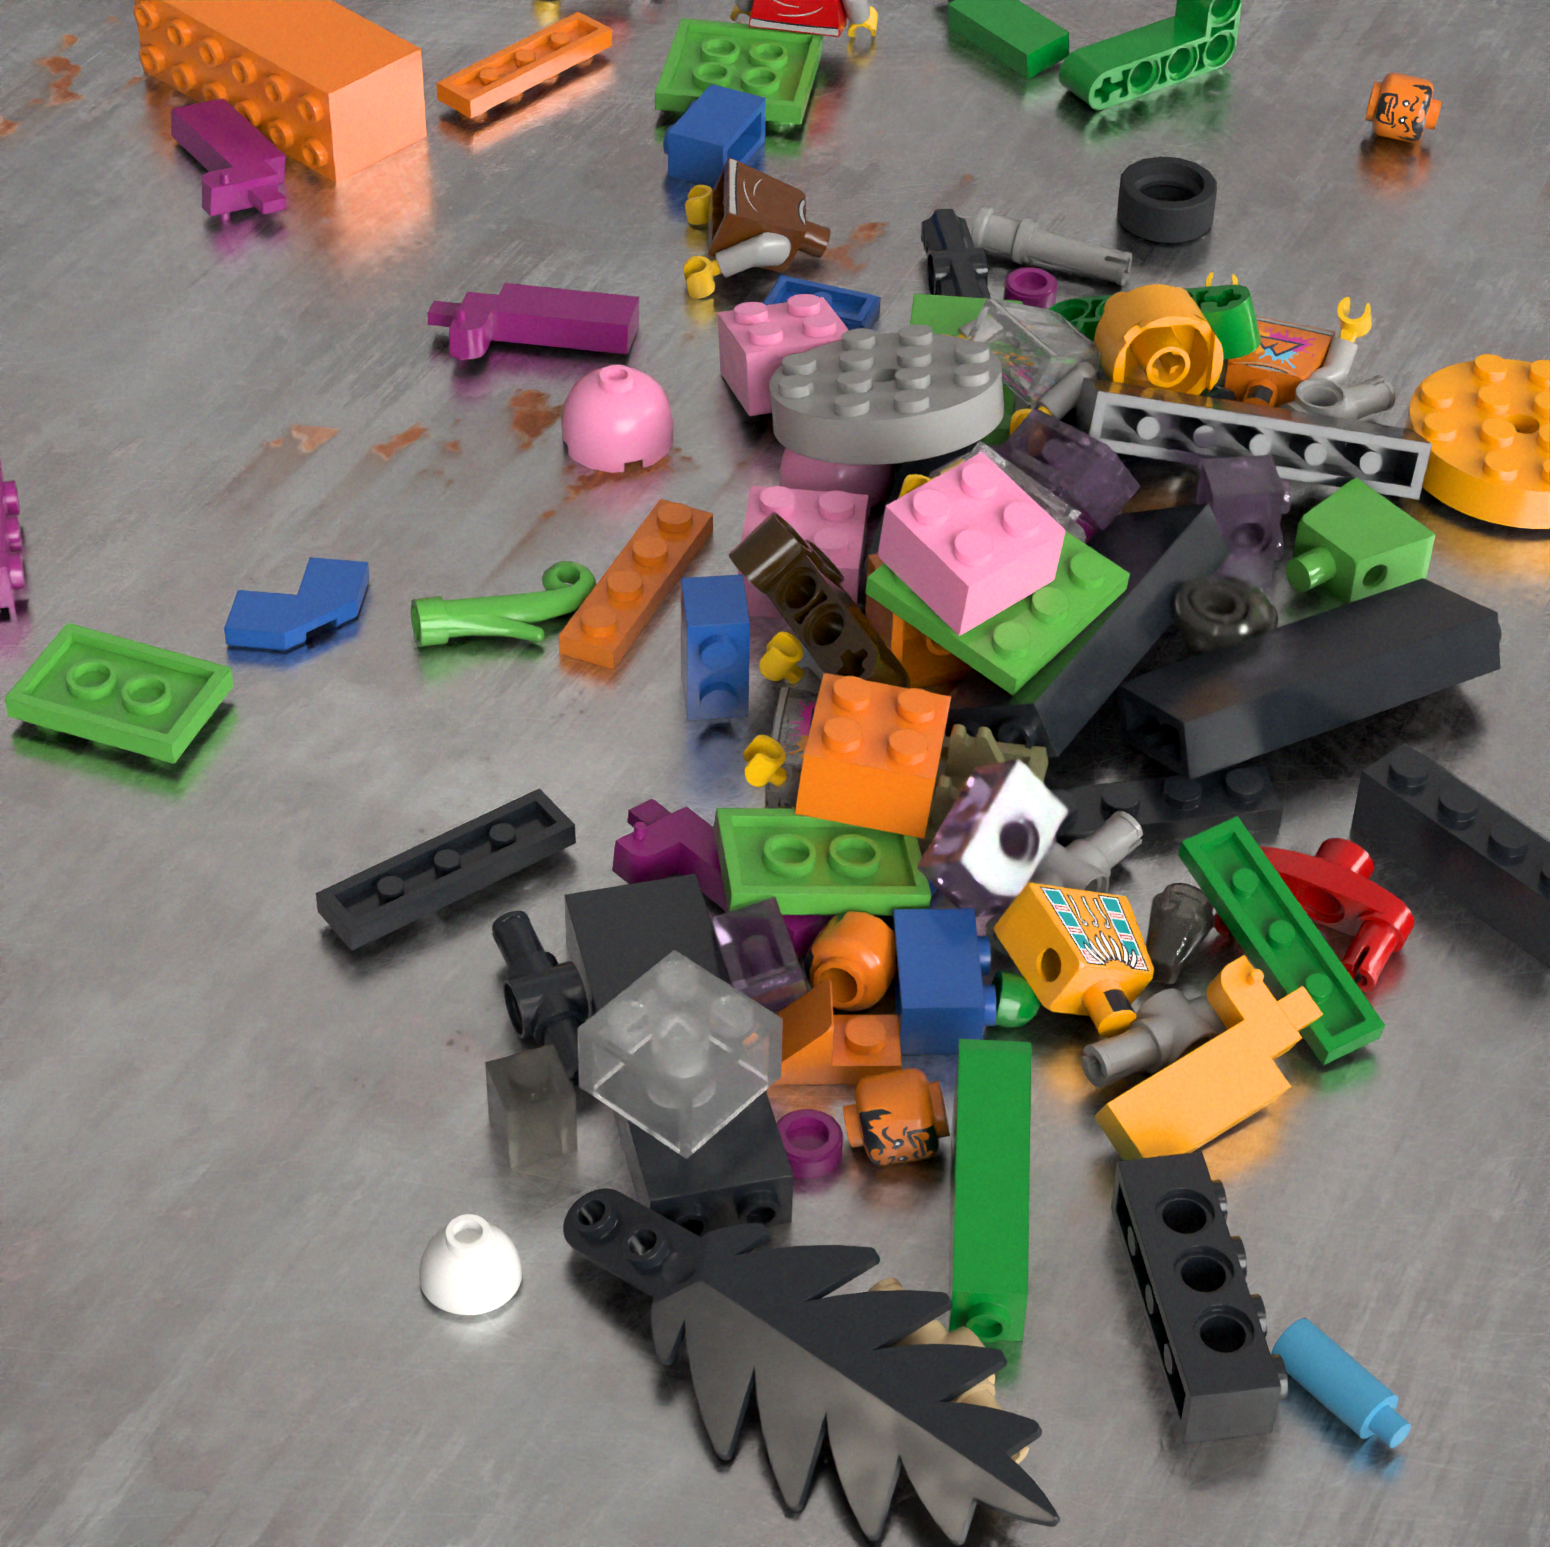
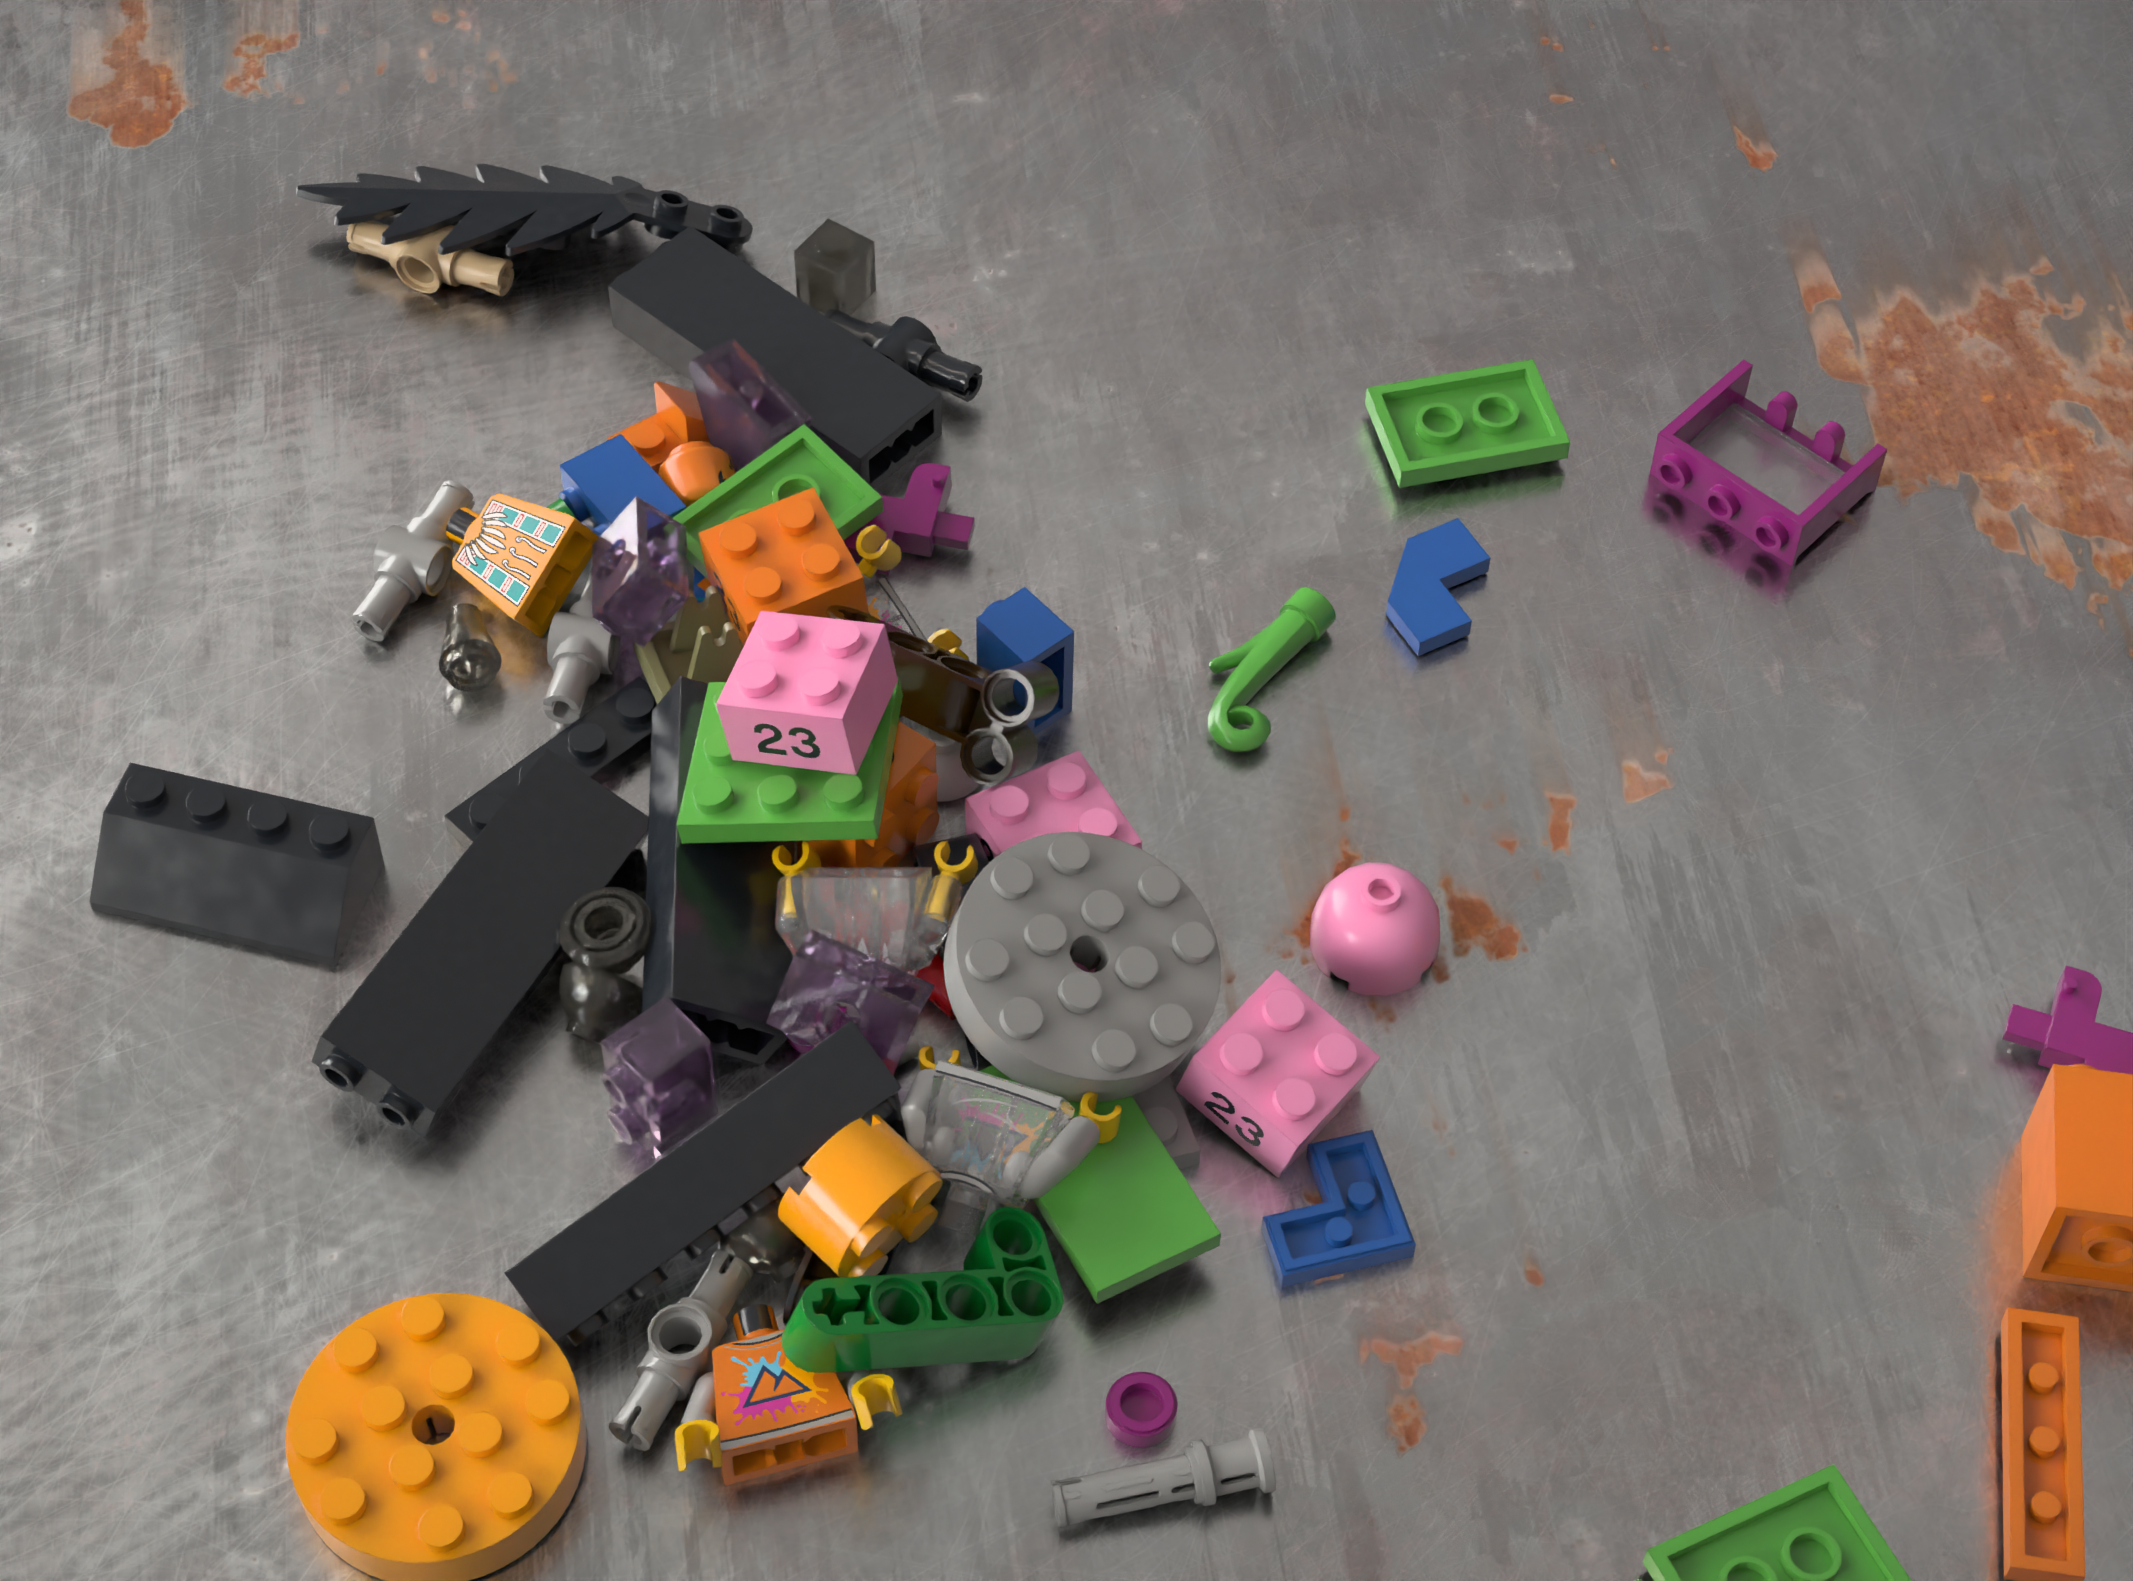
camera: 145 degrees right, 10 degrees up
black plate [316,788,576,951] -> none
white brick [419,1214,522,1315] -> none
magenta piece [427,283,639,360] -> none
orange plate [559,499,713,670] -> none
clear brick [577,950,783,1159] -> none
blue brick [663,84,766,188] -> none
torso [683,157,831,299] -> none
magenta tile [777,1109,843,1179] -> none
orange head [843,1068,950,1167] -> none
black piece [921,209,991,299] -> none
green slope [948,1039,1032,1342] -> none
light orange piece [1094,955,1323,1161] -> none
black brick [1111,1152,1288,1444] -> none
green plate [1178,816,1385,1066] -> none
red connector [1212,838,1415,993] -> none
dark azure cylinder [1271,1318,1411,1448] -> none
bright green torso [1286,478,1435,604] -> none

